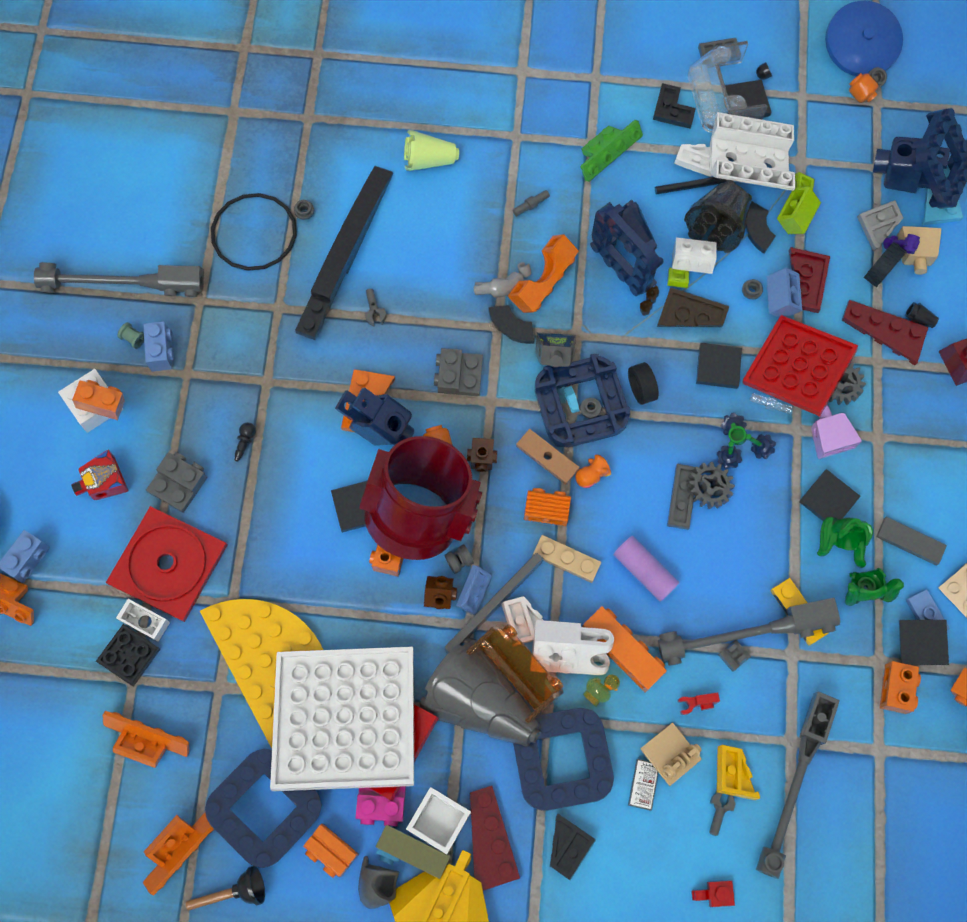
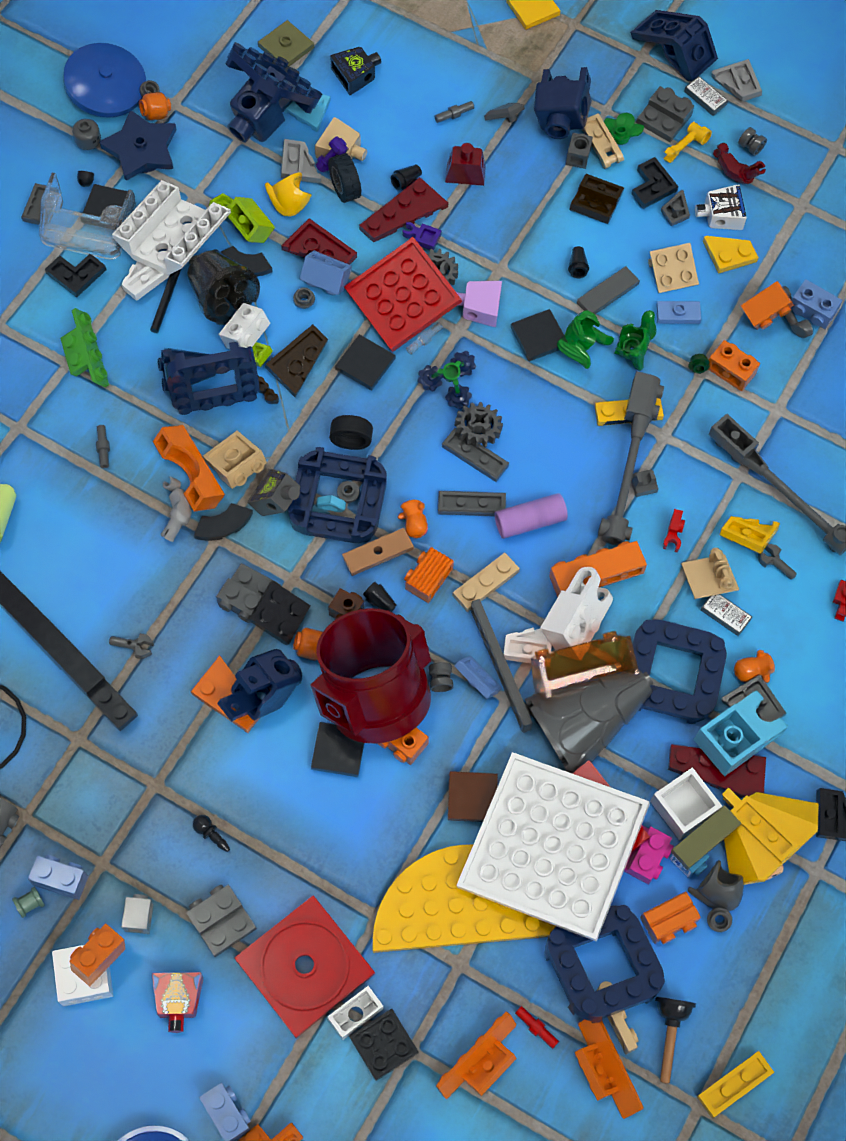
camera: 65 degrees left, 5 degrees down
reddish brown brick [424,576,457,609] -> none
clear yellow animal [583,674,620,707] -> none
black tile [899,620,949,665] -> none
none -> dark grey head [72,119,101,150]
none -> dark blue plate [99,111,177,180]
none -> brick [121,894,154,934]
none -> tan plate [202,431,267,489]
none -> black plate [248,581,311,645]
none -> yellow piece [265,172,312,217]
none -> black cone [363,582,397,612]
none -> dark purple plate [402,222,442,250]
none -> dark grey tile [438,491,506,516]
none -> reddish brown tile [448,771,498,822]
none -> red bar [515,1006,559,1049]
none -> black cone [568,246,589,279]
none -> tan plate [597,981,639,1055]
none -> dark green plate [688,354,710,374]
none -> medium azure brick [693,691,788,777]
none -> dark grey plate [707,907,732,932]
none -> orange animal [734,650,775,683]

